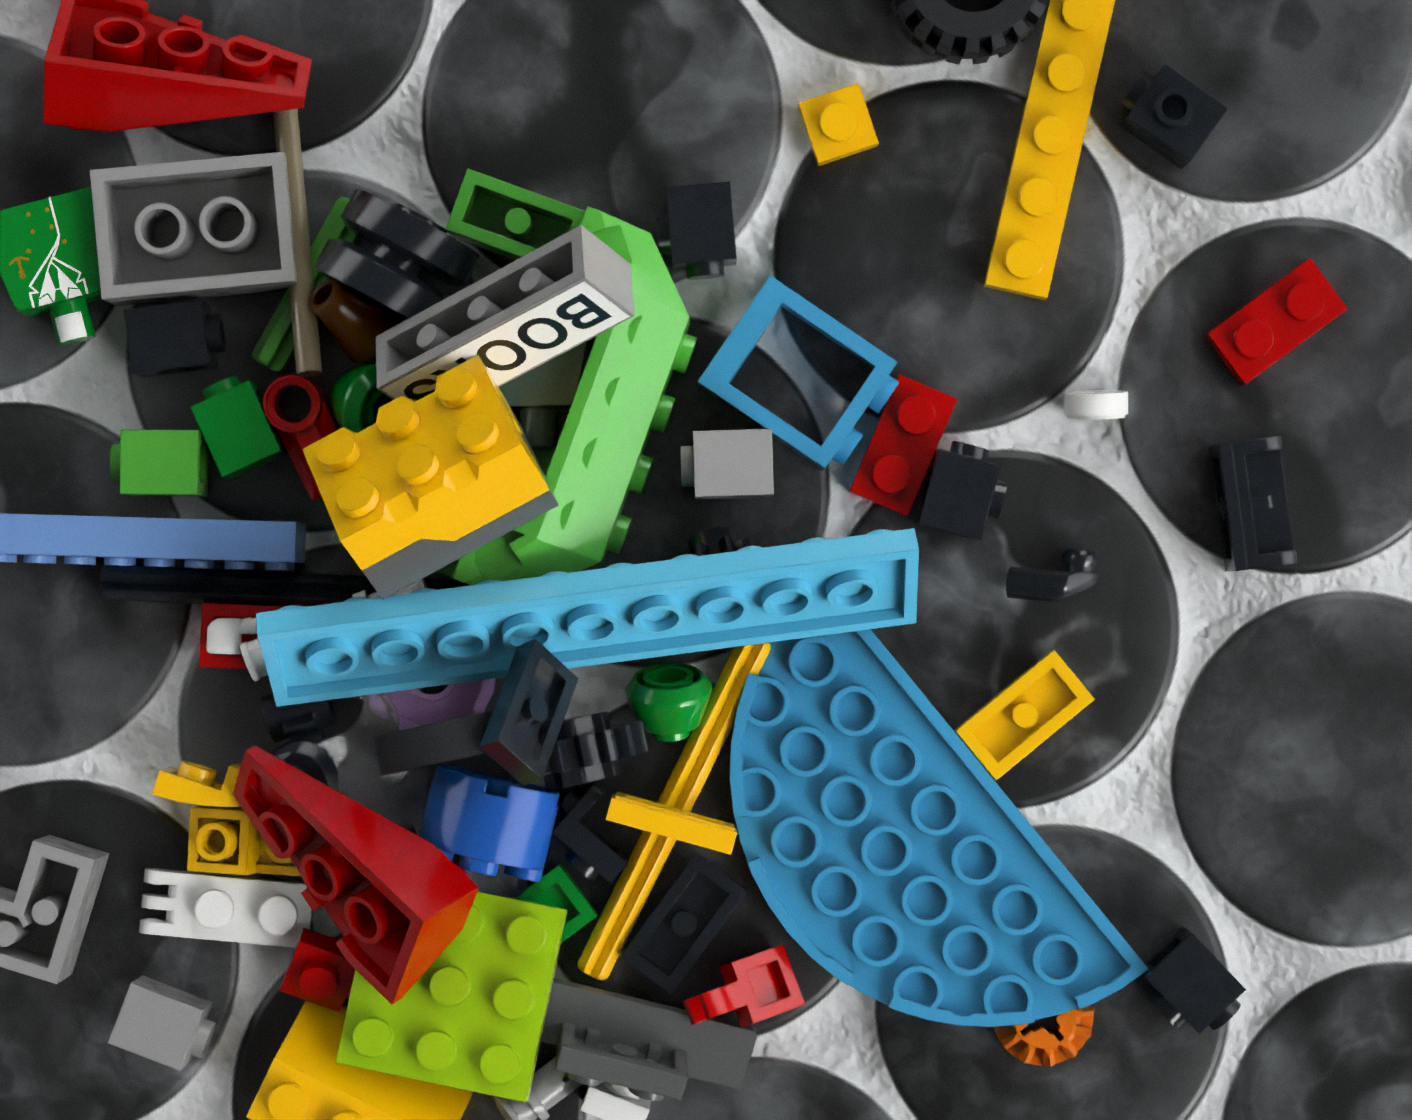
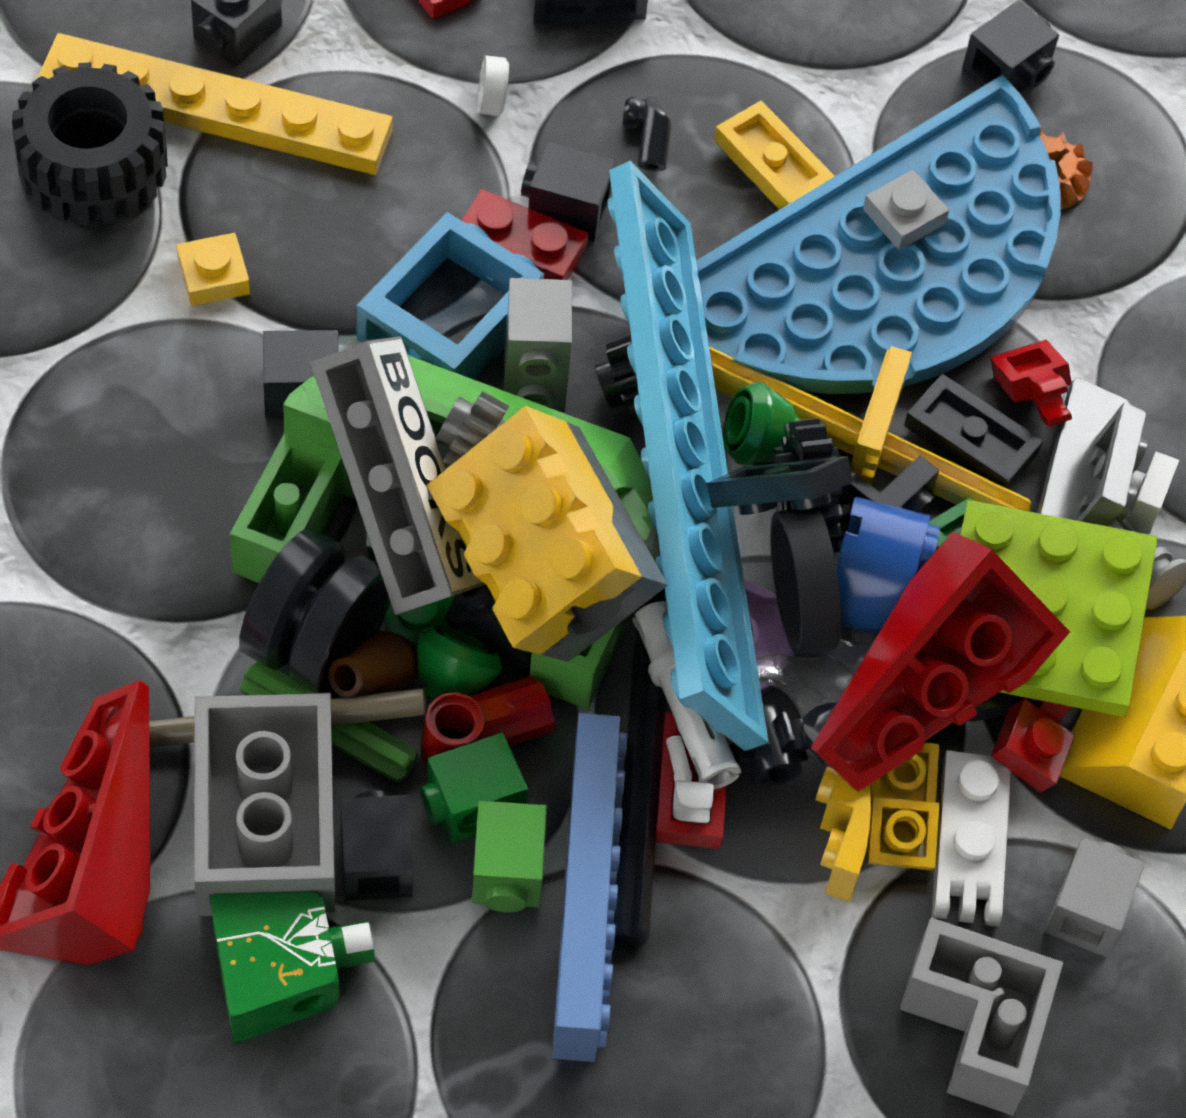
camera: 95 degrees left, 30 degrees down
none -> dark grey gear [436,391,509,466]
none -> light grey plate [863,170,949,250]

